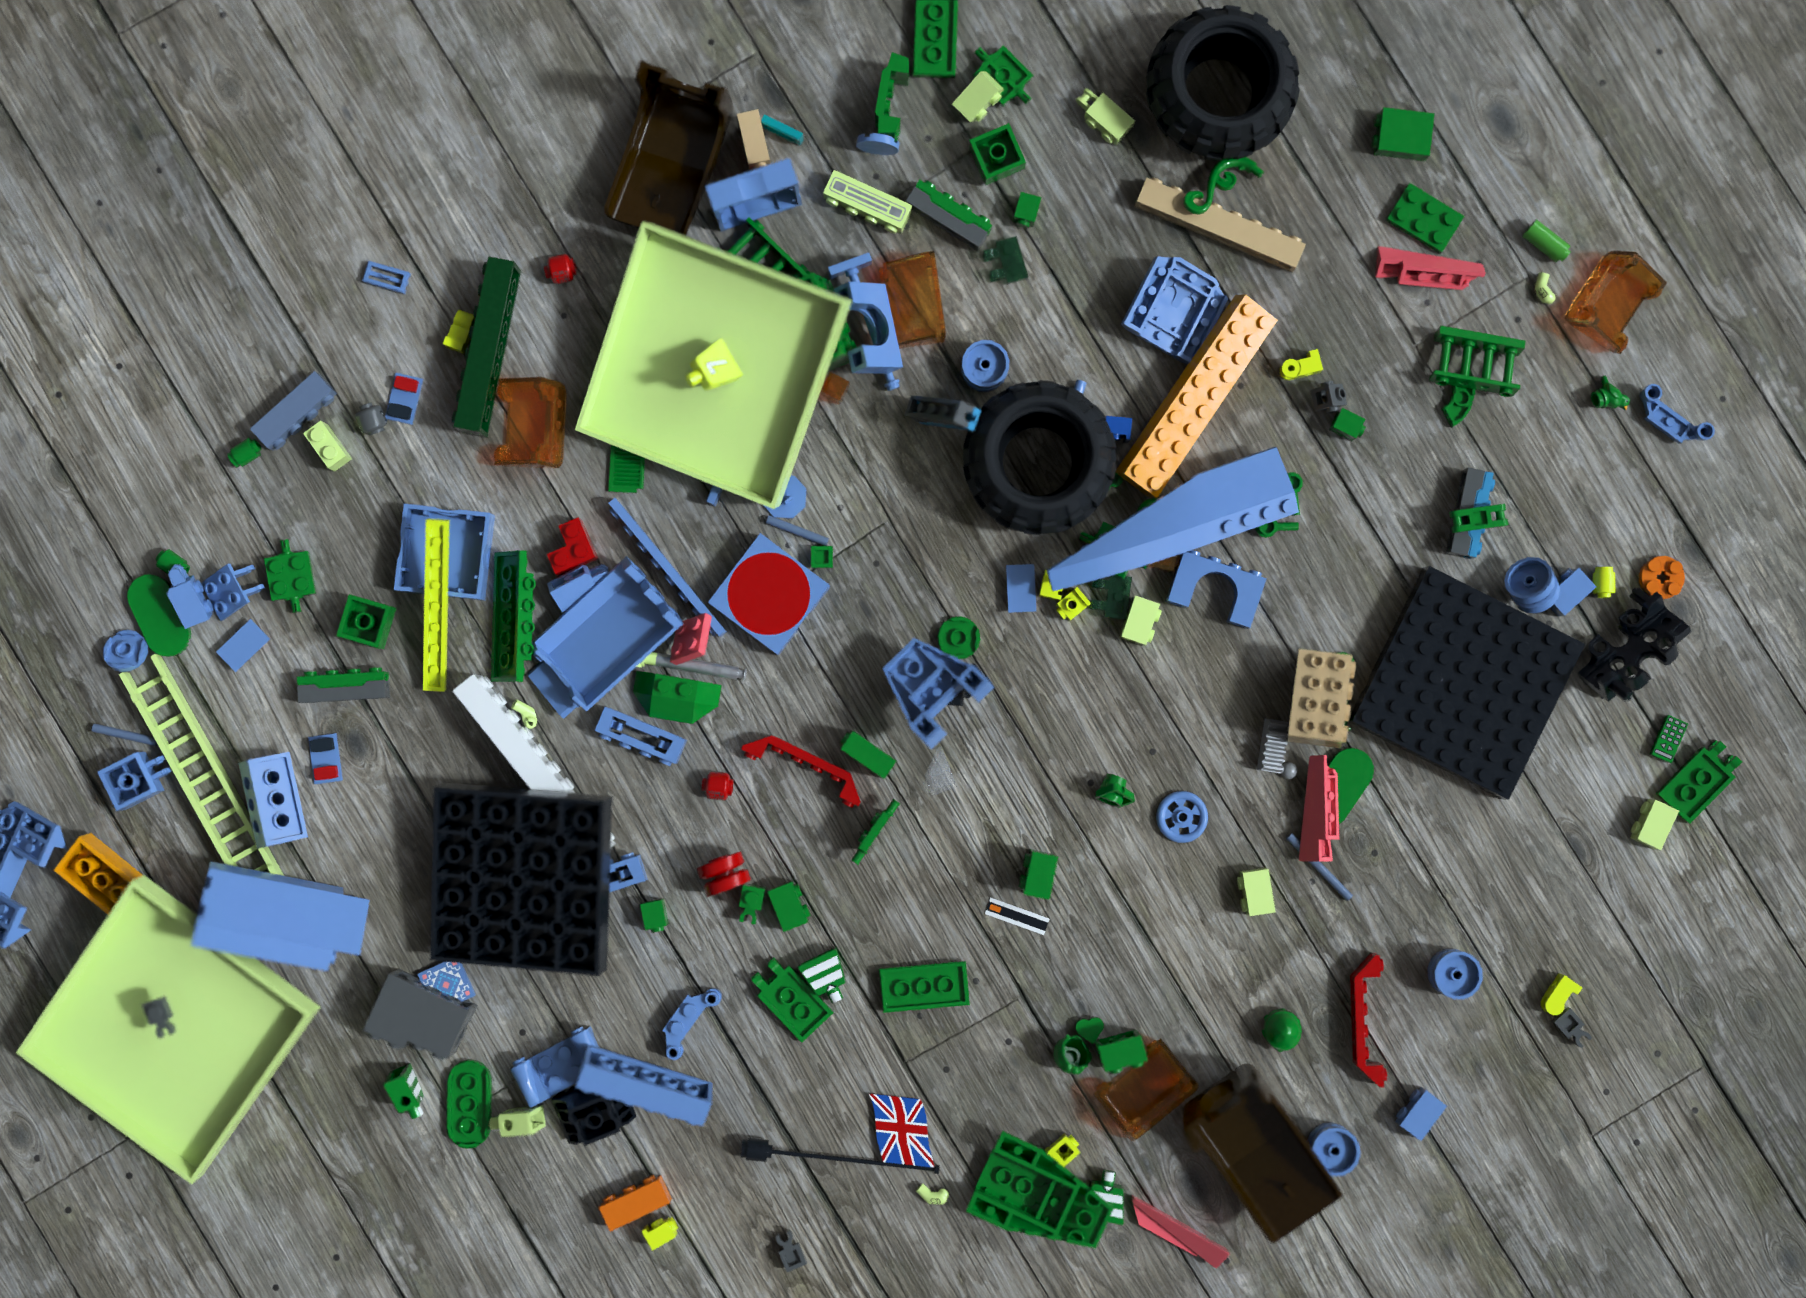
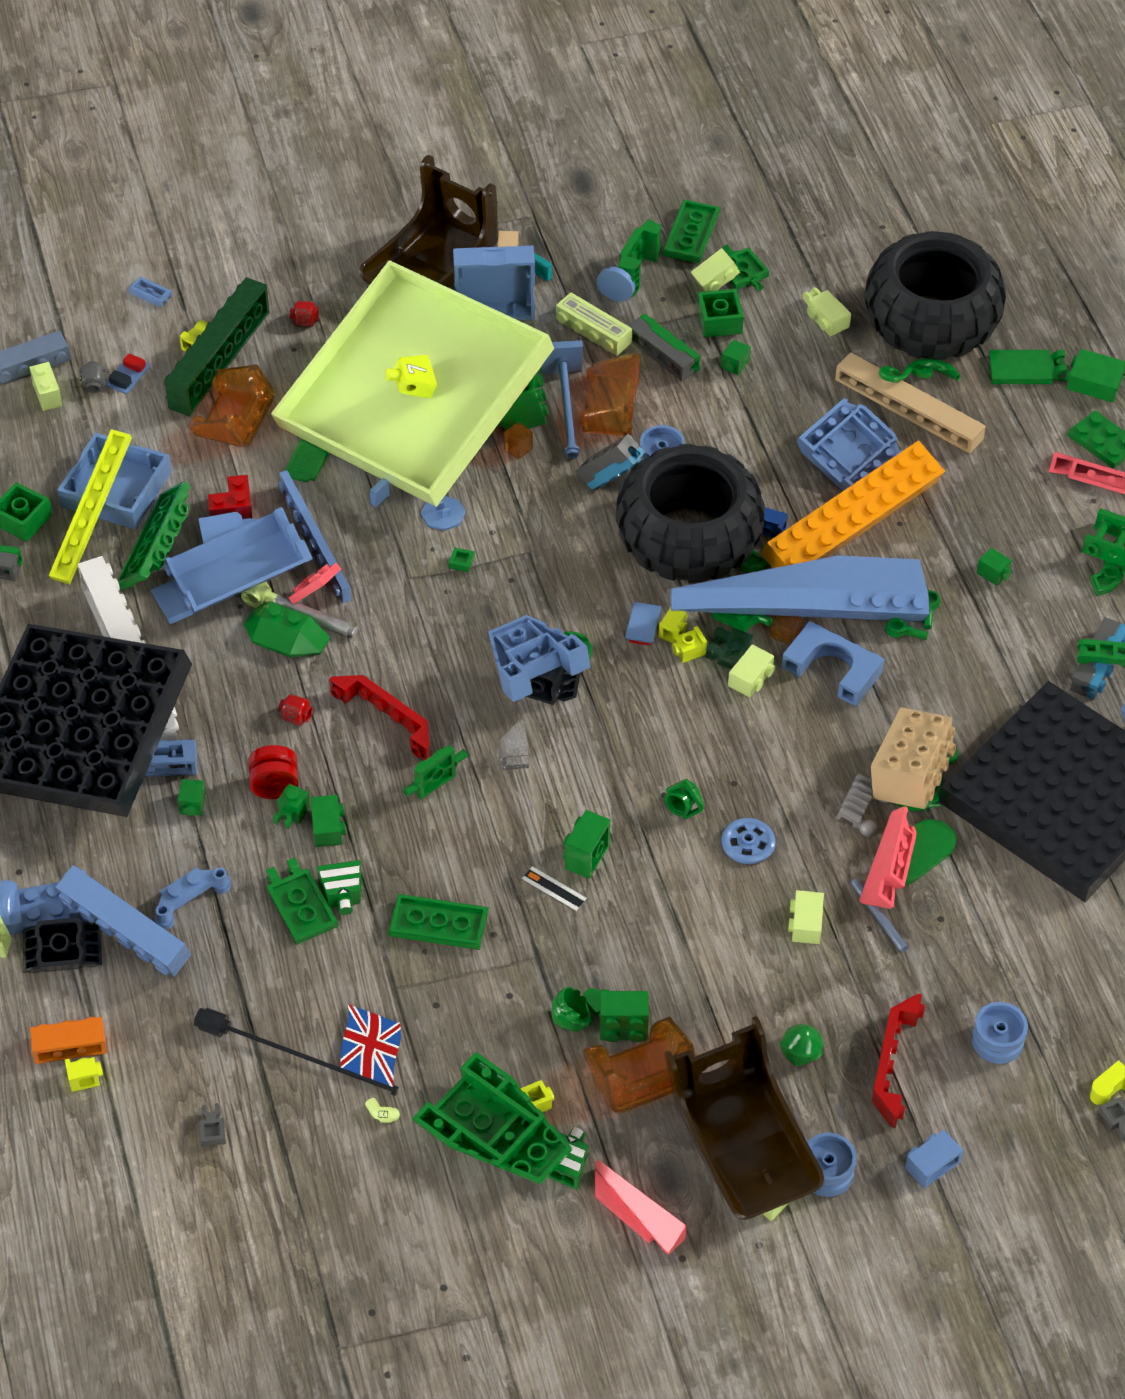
camera: 20 degrees right, 35 degrees down
yellowish green arm [511,699,537,729] -> none
medium blue brick [595,707,687,766] -> none
red tile [708,533,830,656] -> none
sand blue bar [766,515,829,546] -> none
medium blue arch [834,282,903,374] -> none
green brick [840,731,896,779] -> none
clear green plate [983,236,1028,285] -> none
neon yellow leg [1279,349,1323,380] -> none
dark grey brick [1311,381,1347,414] -> none
none -> green tile [989,350,1067,384]

